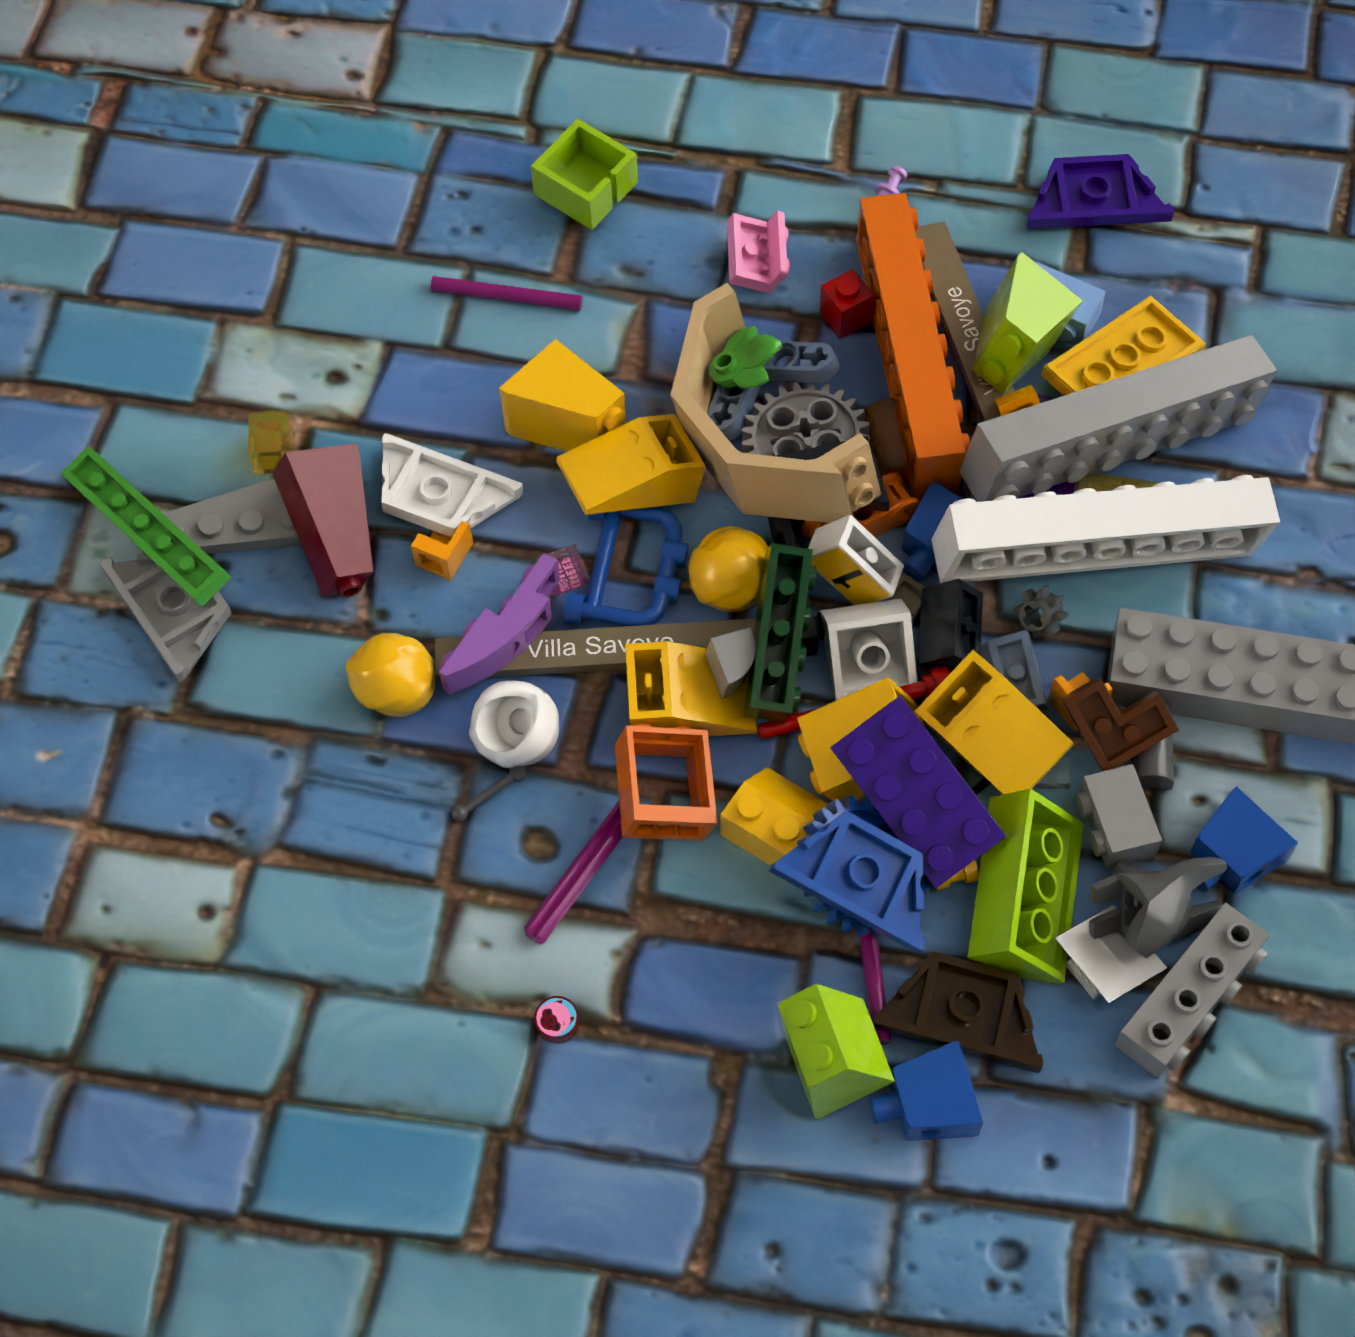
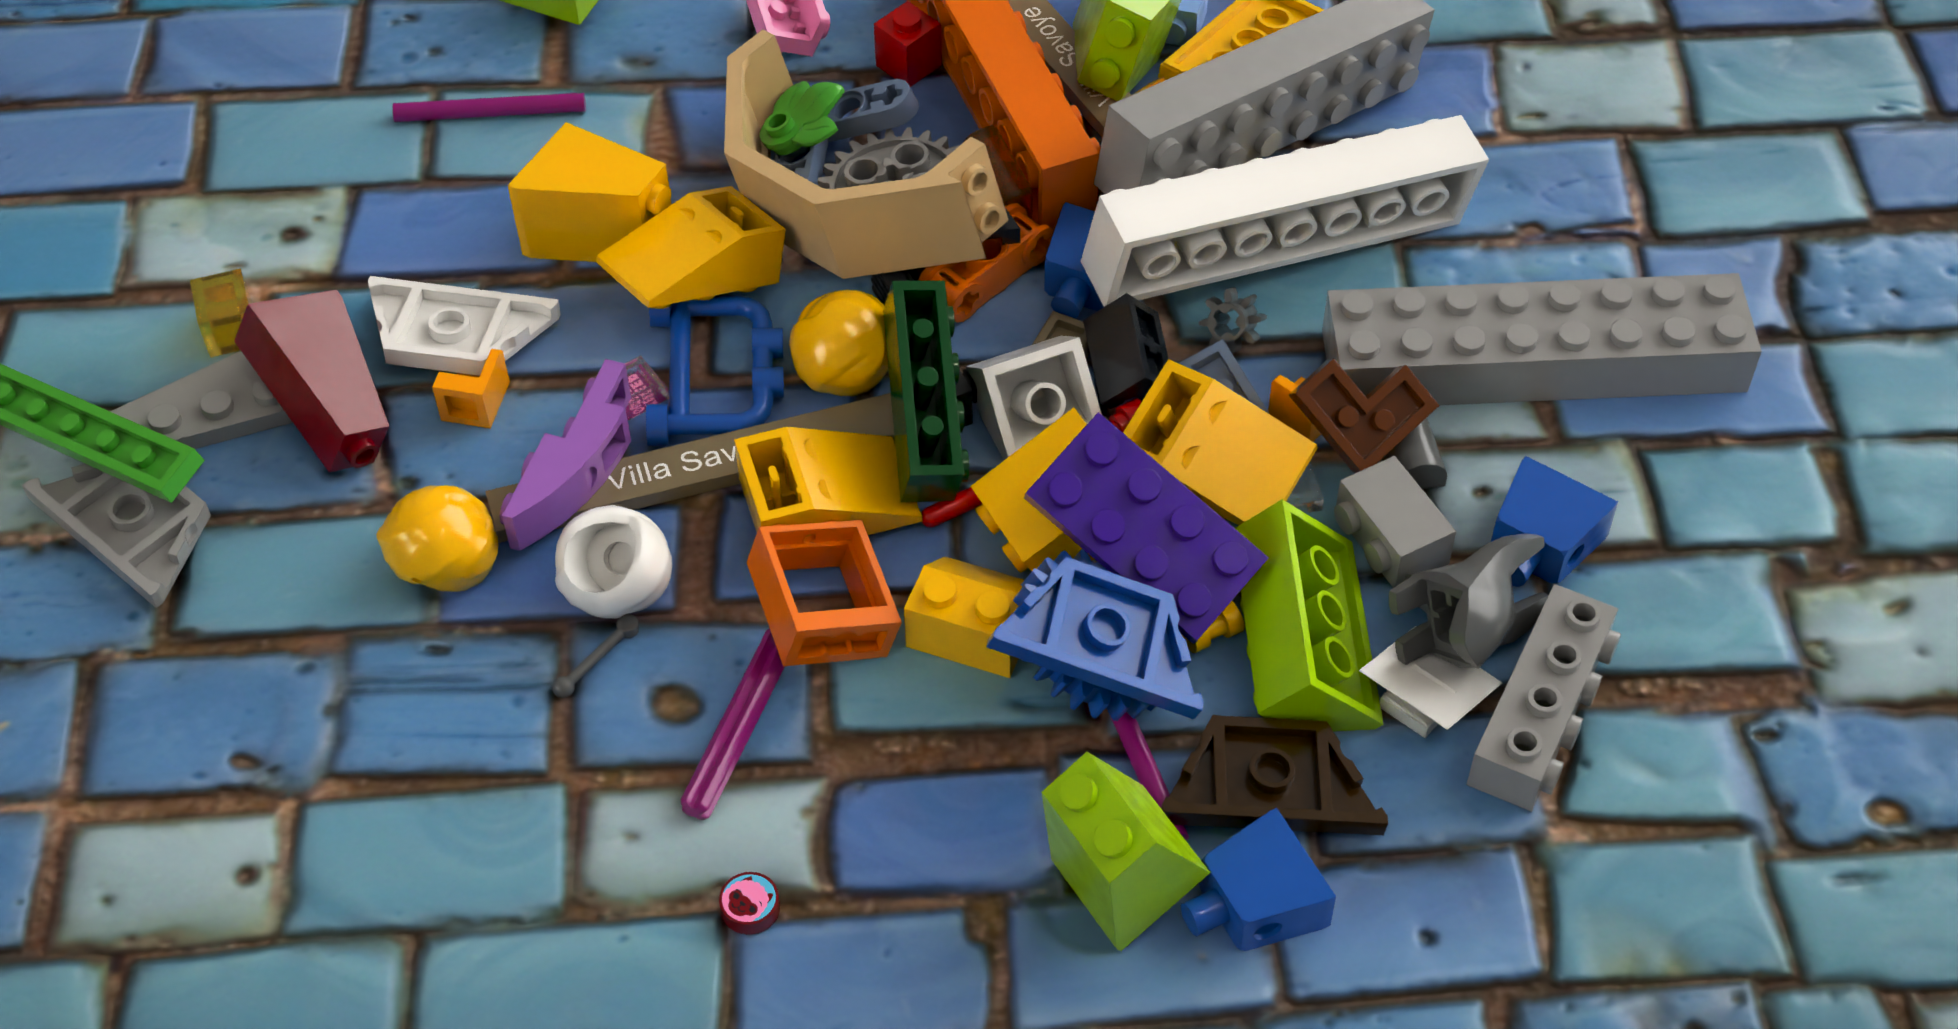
camera: 15 degrees left, 10 degrees down
light grey brick [705,627,756,699] -> none
white brick [808,514,904,605] -> none

